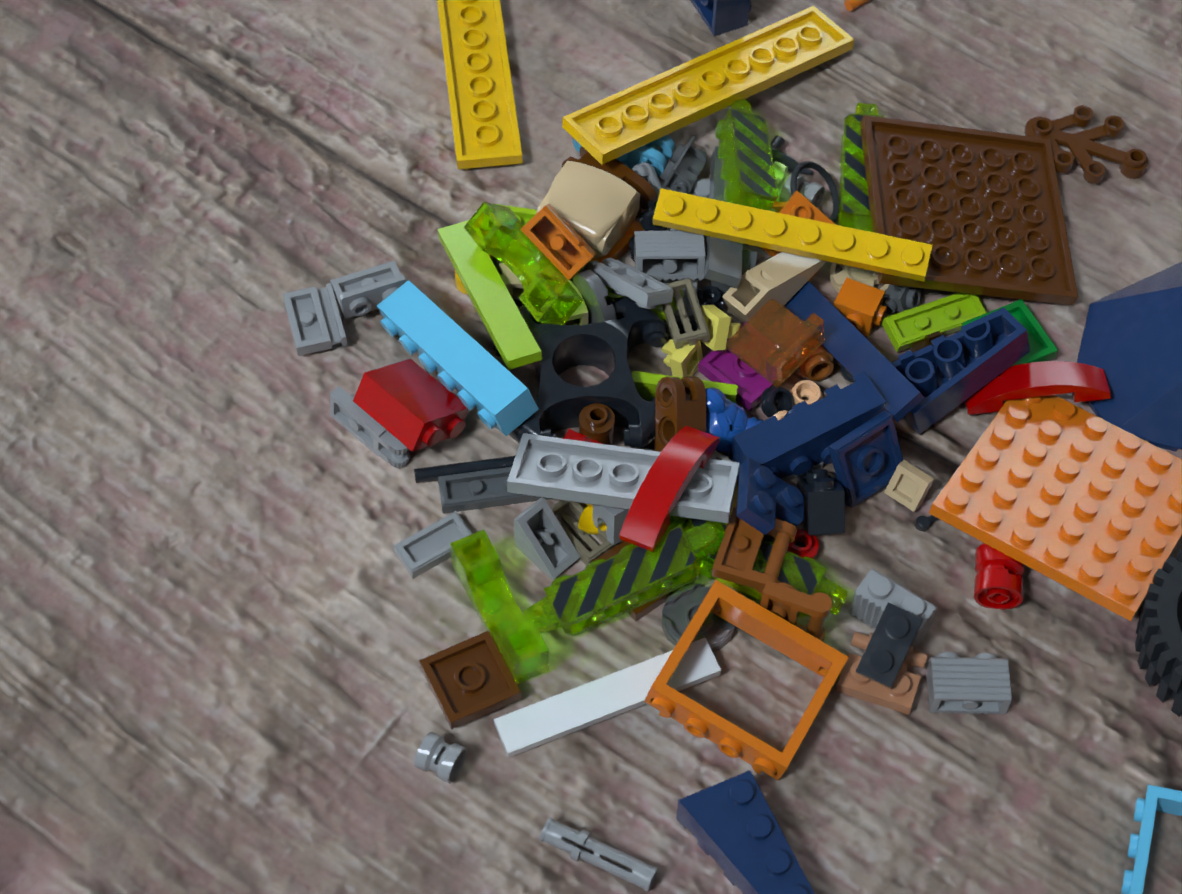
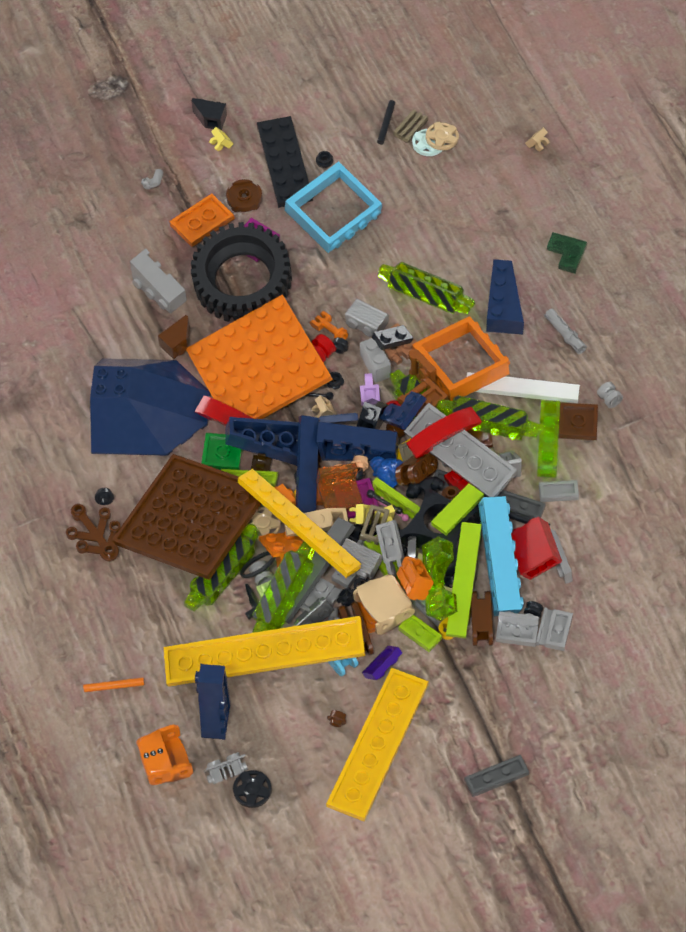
camera: 145 degrees left, 0 degrees up
none -> black plate [95,488,114,505]
none -> orange hinge [310,311,348,340]
none -> black plate [326,372,344,390]
none -> reddish brown plate [327,710,346,727]
none -> black plate [333,337,348,354]
none -> lavender plate [360,373,380,406]
none -> dark purple plate [362,646,402,680]
none -> black hinge [366,490,403,514]
none -> clear neon green hinge [378,262,475,314]
none -> lime tile [431,483,484,536]
none -> dark grey tile [464,755,529,797]
none -> reddish brown piece [471,591,493,646]
none -> black bush [524,601,543,618]

